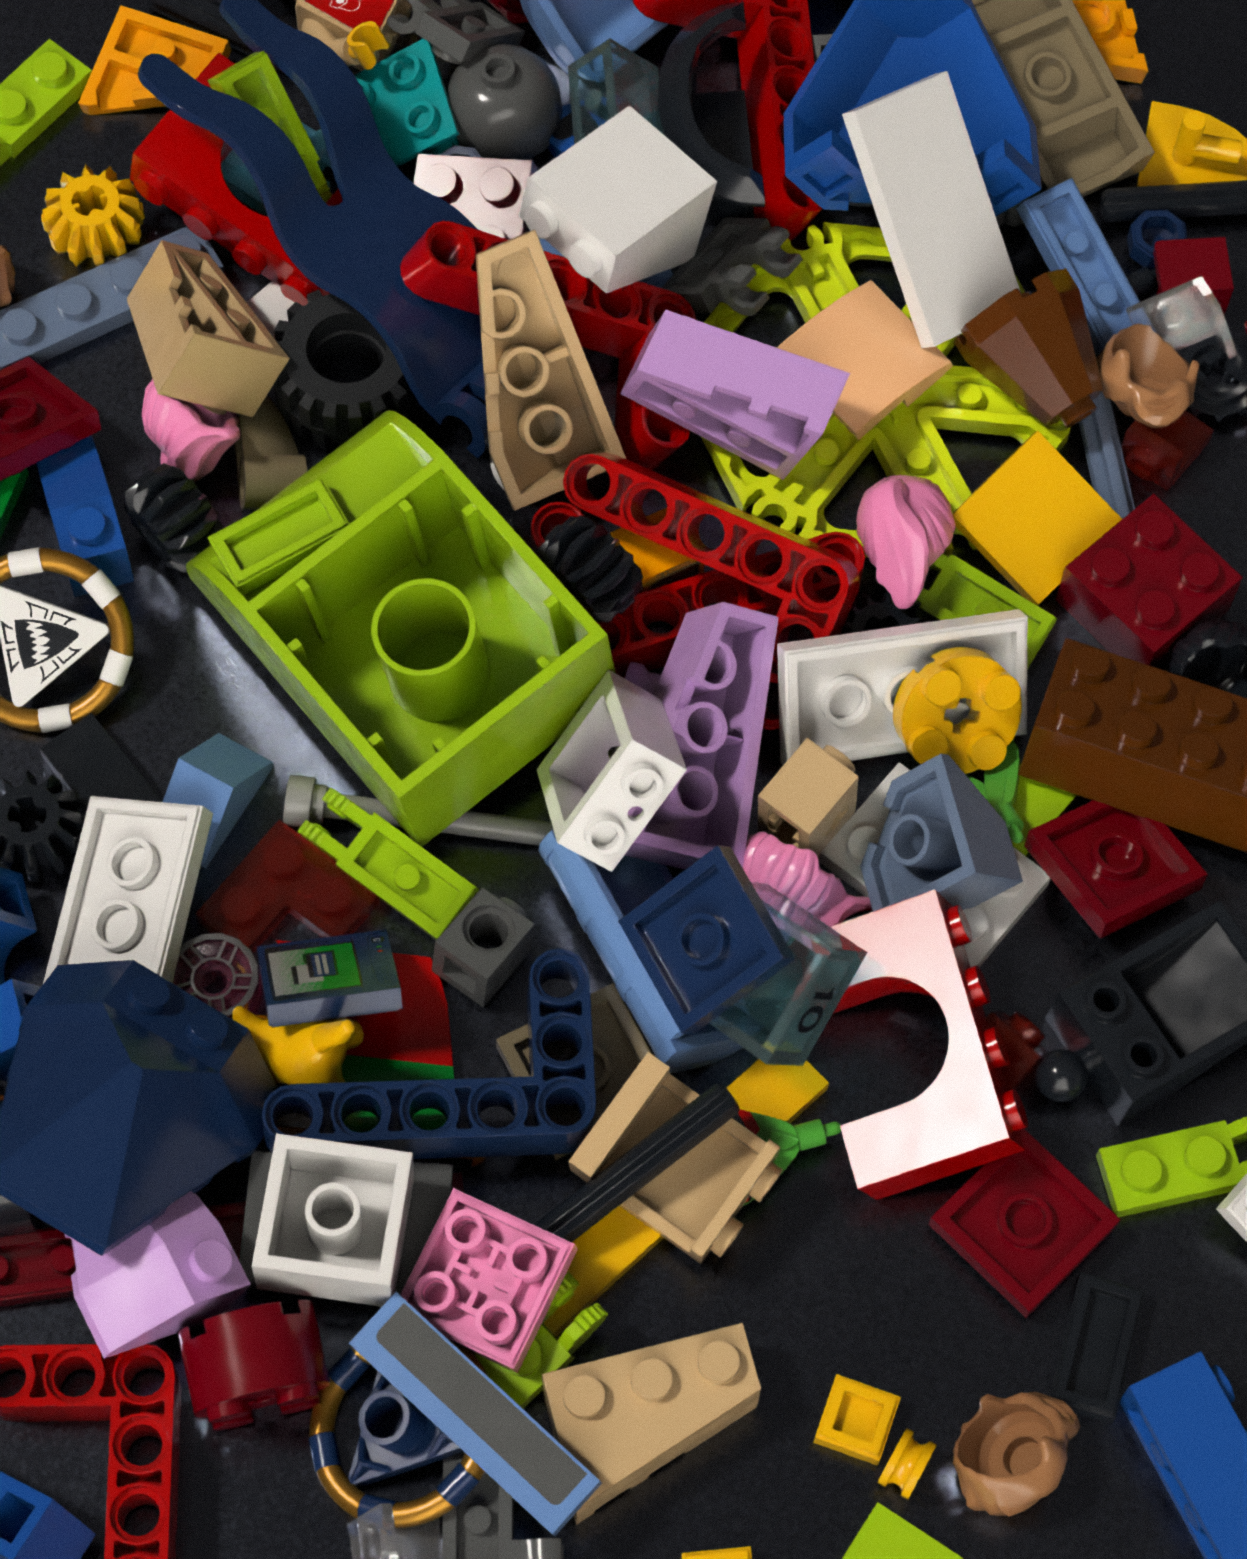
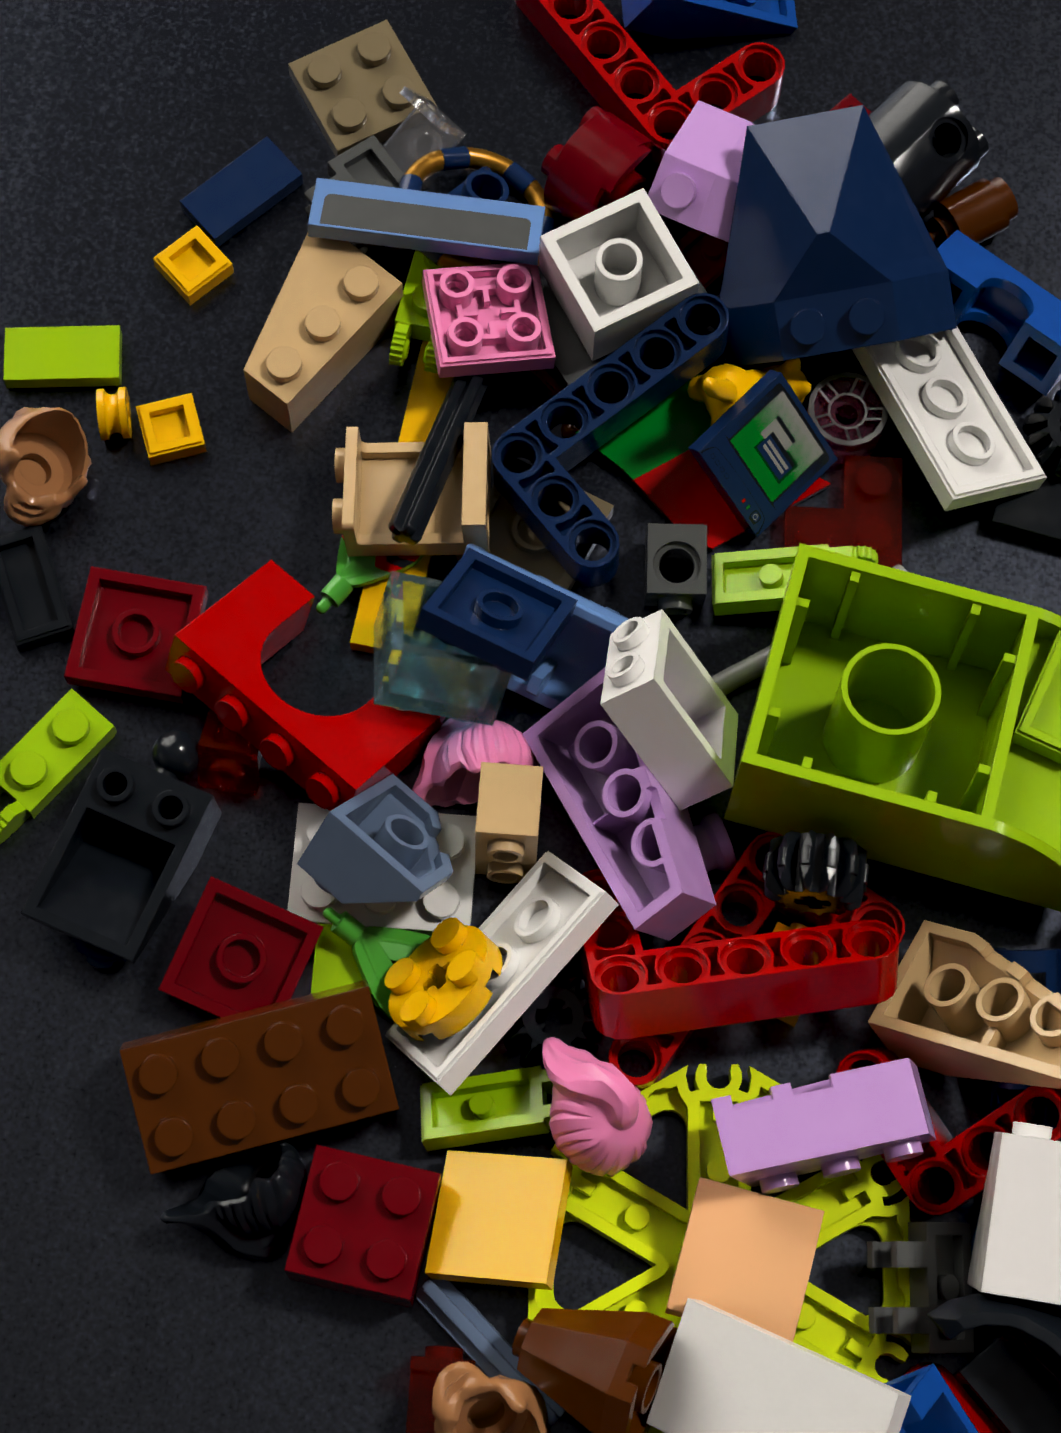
camera: 145 degrees right, 5 degrees up
medium blue slope [162,733,274,869] -> none

